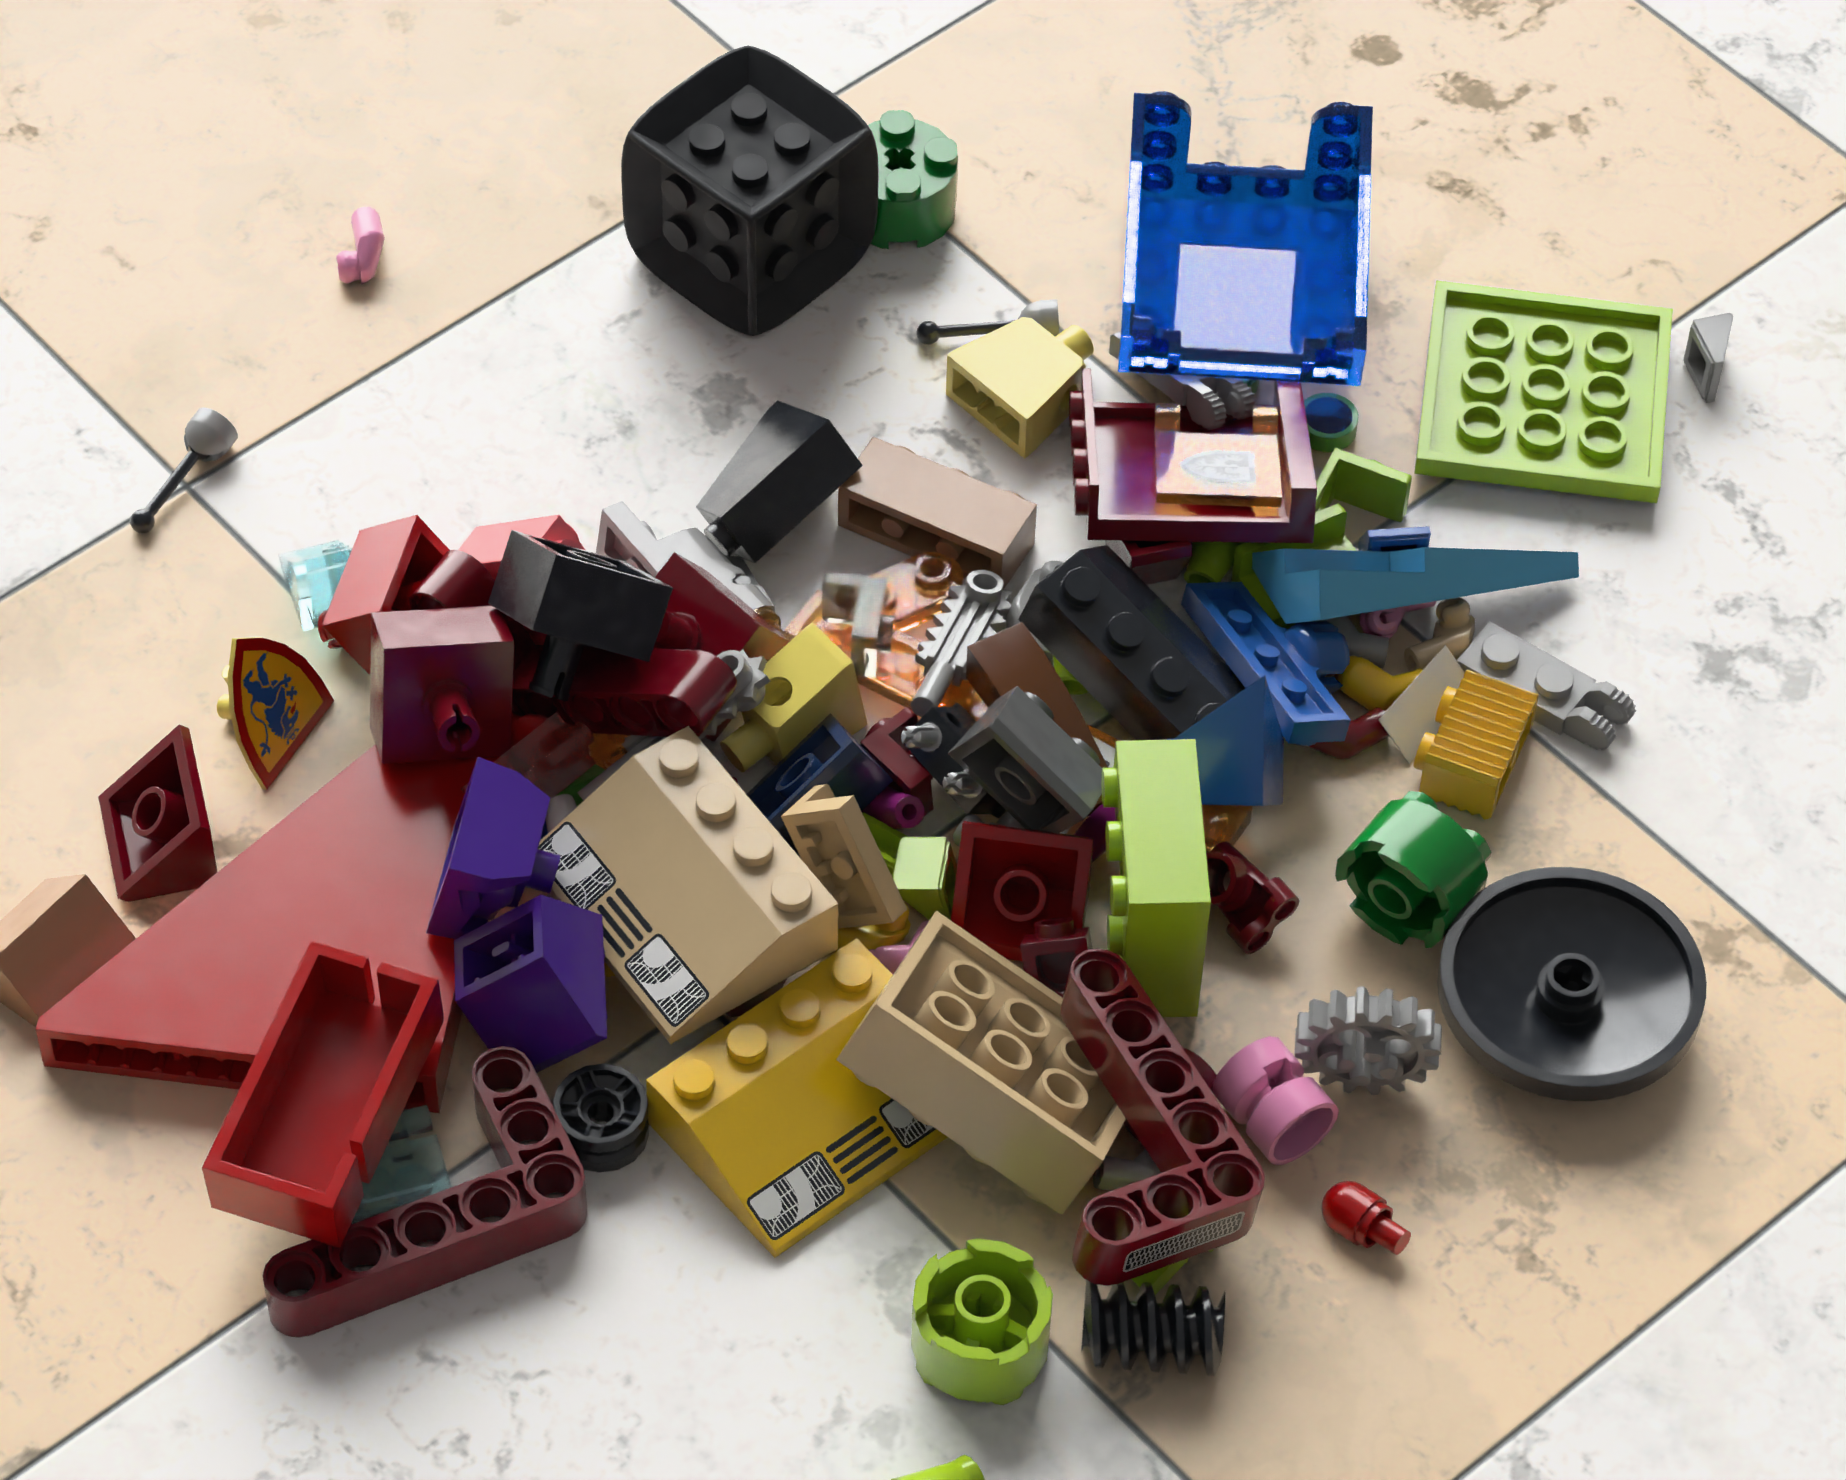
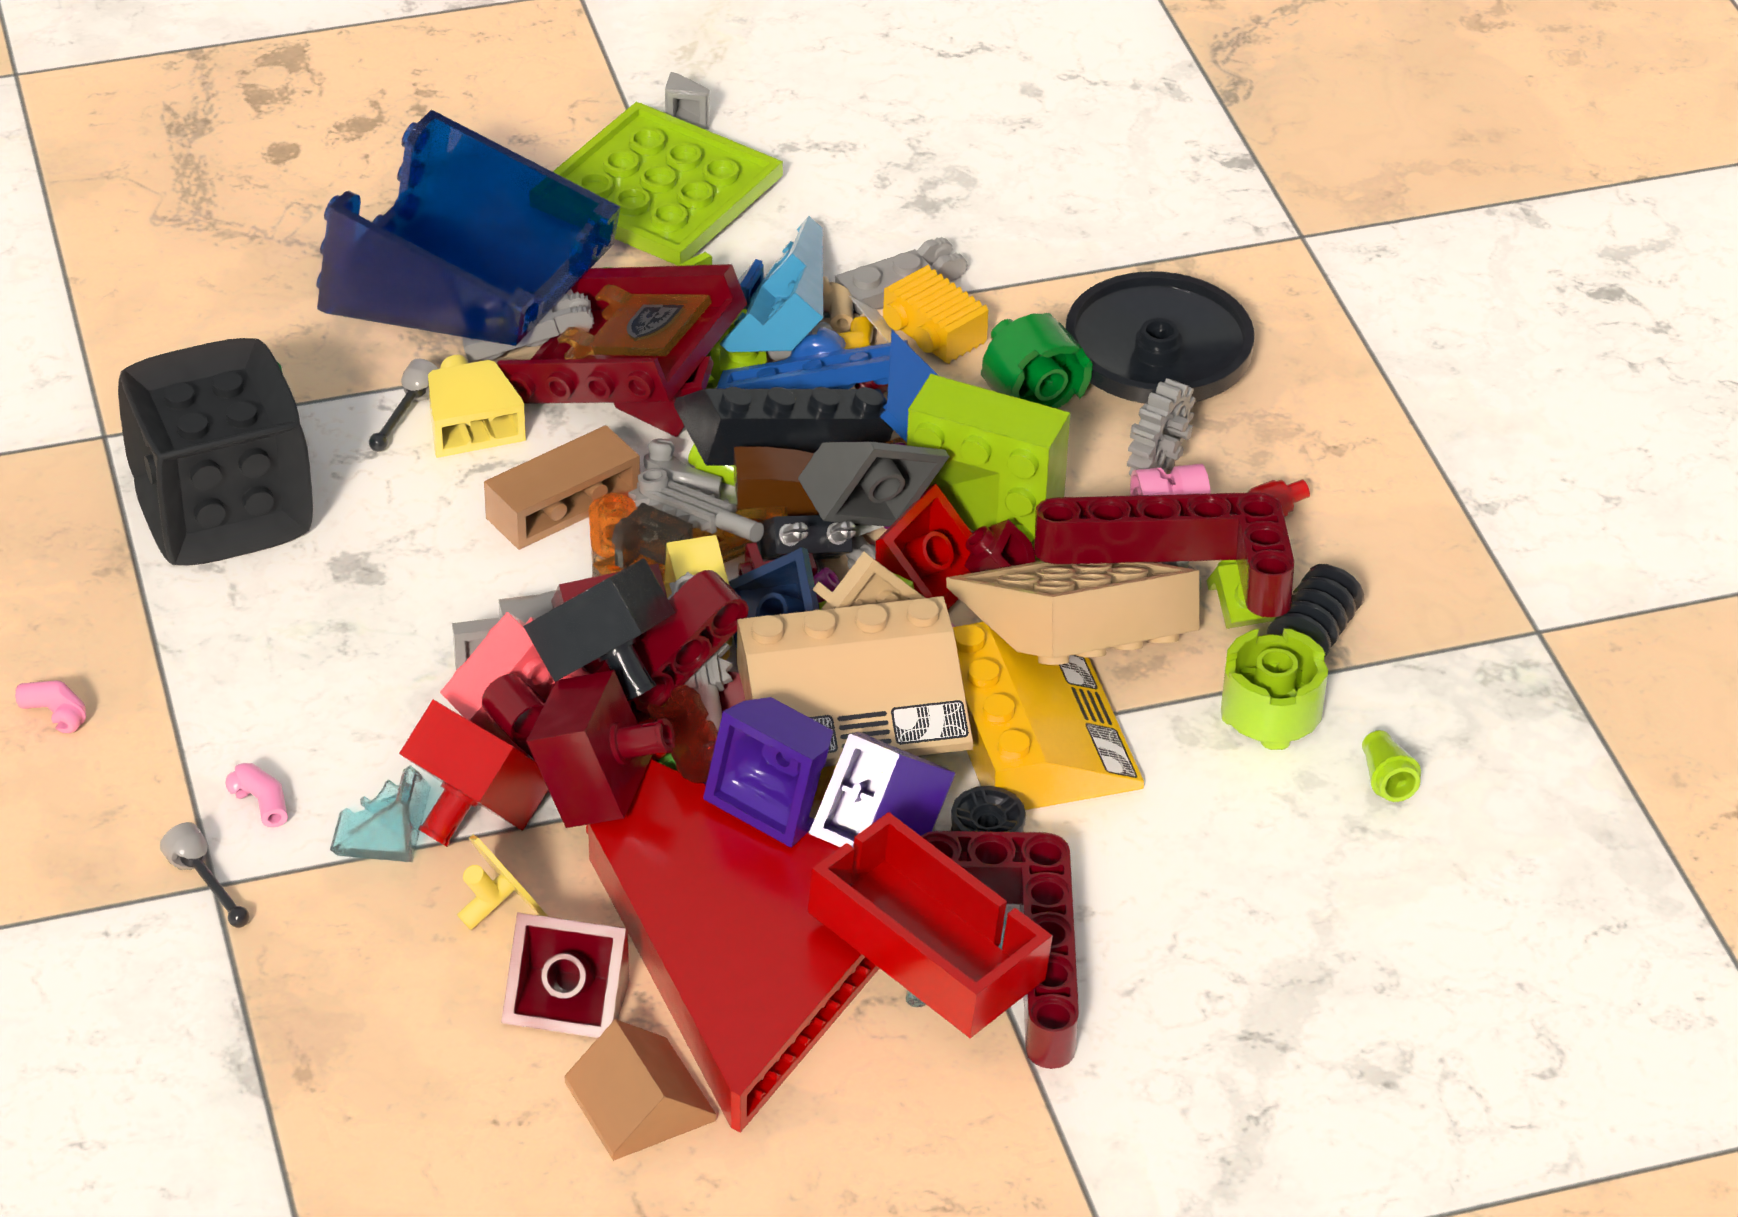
camera: 65 degrees left, 10 degrees down
black slope [696,400,863,563] -> none
none -> bright pink arm [225,763,288,827]

